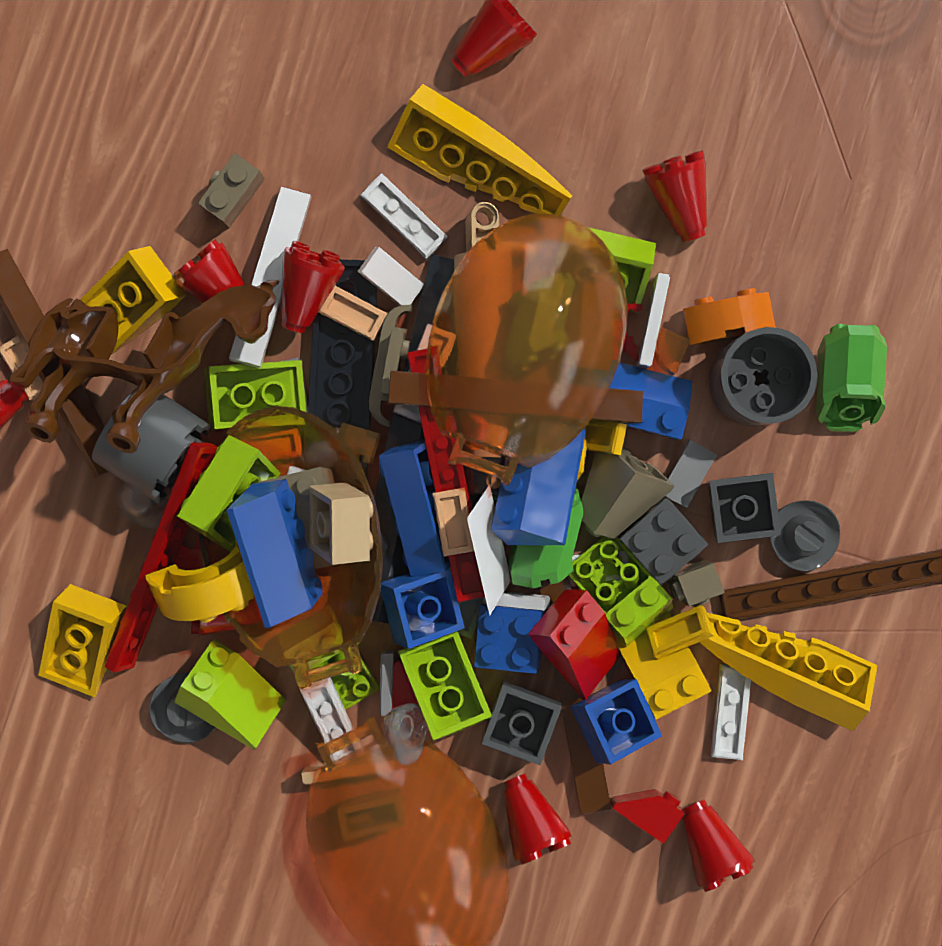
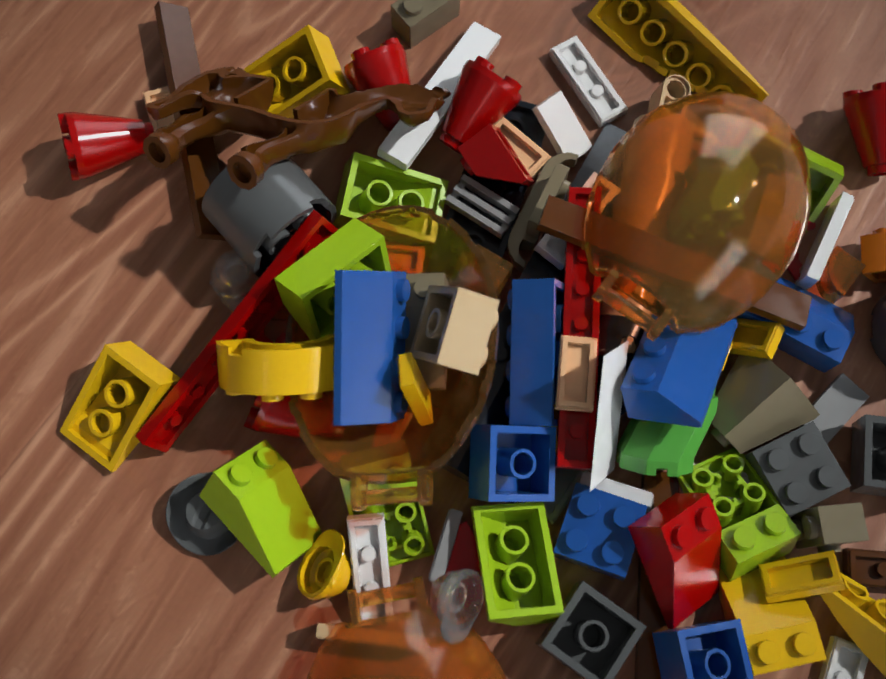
camera: 15 degrees right, 15 degrees down
none -> yellow hat [297,529,352,600]
none -> yellow tile [397,352,433,426]
none -> light grey tile [445,174,520,239]
none -> red slope [458,124,535,186]

